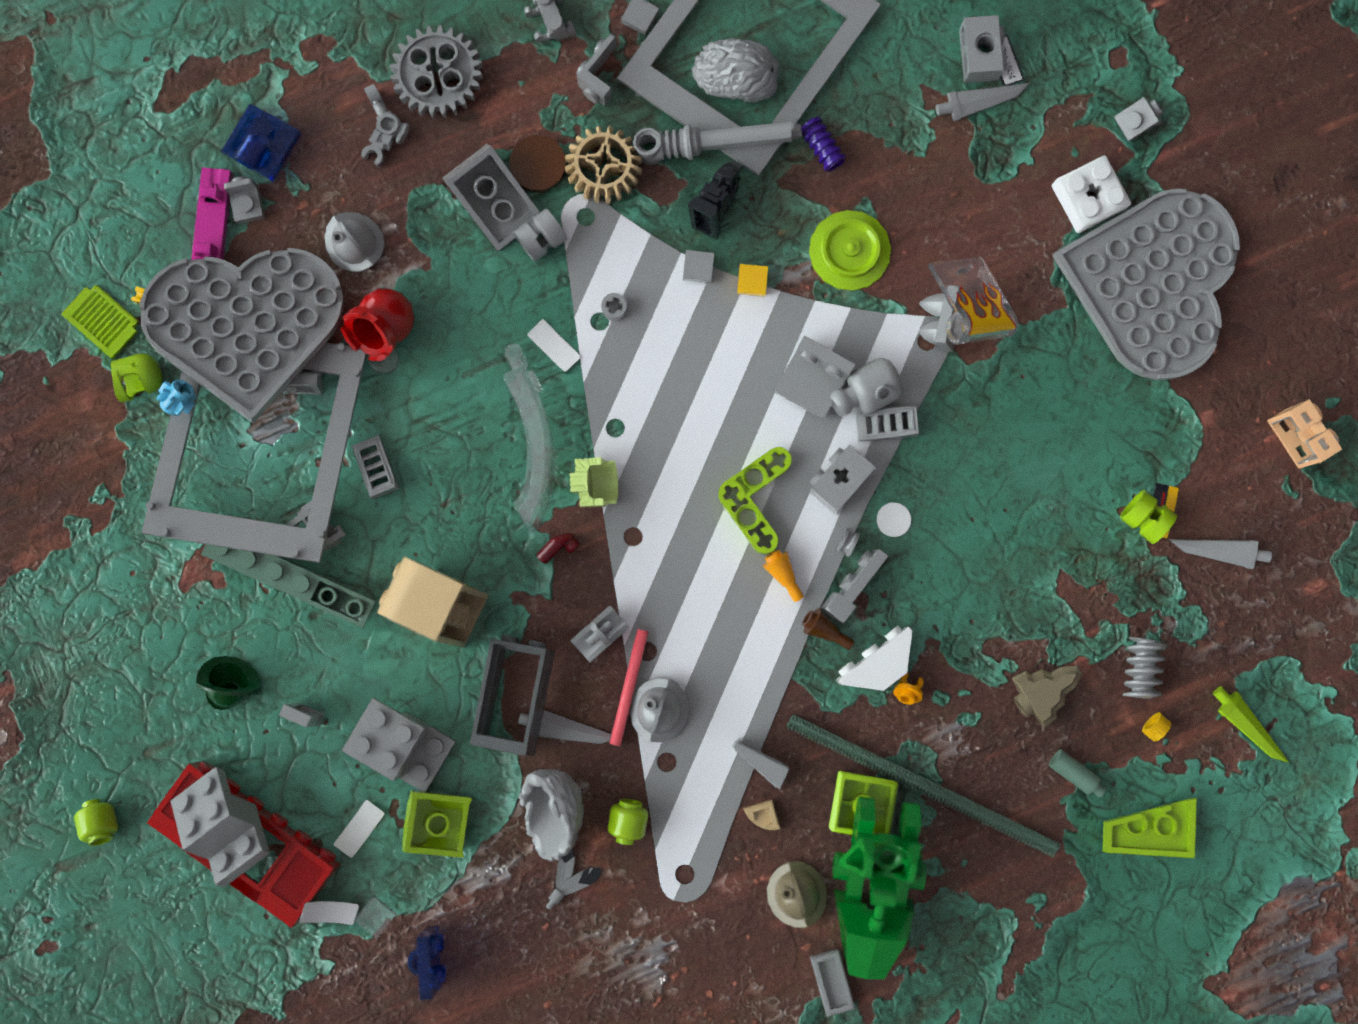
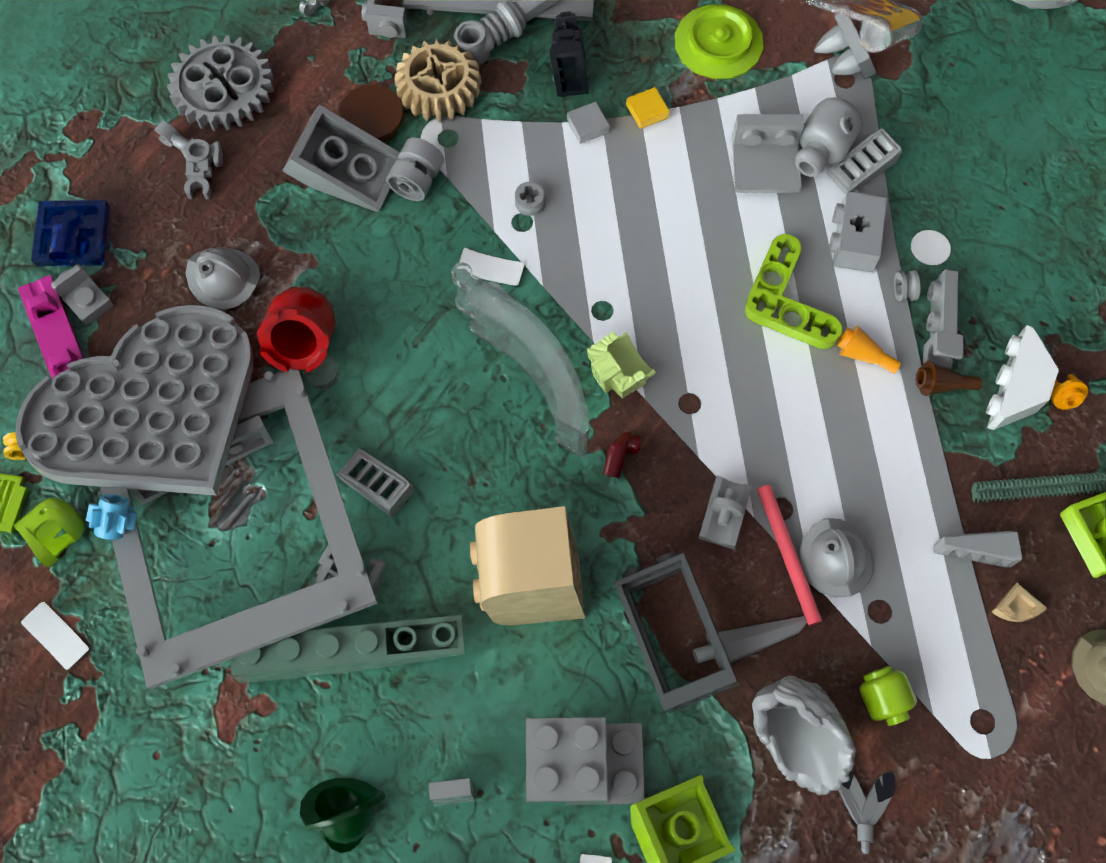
camera: 30 degrees left, 15 degrees down
none -> white sticker [21,602,89,670]

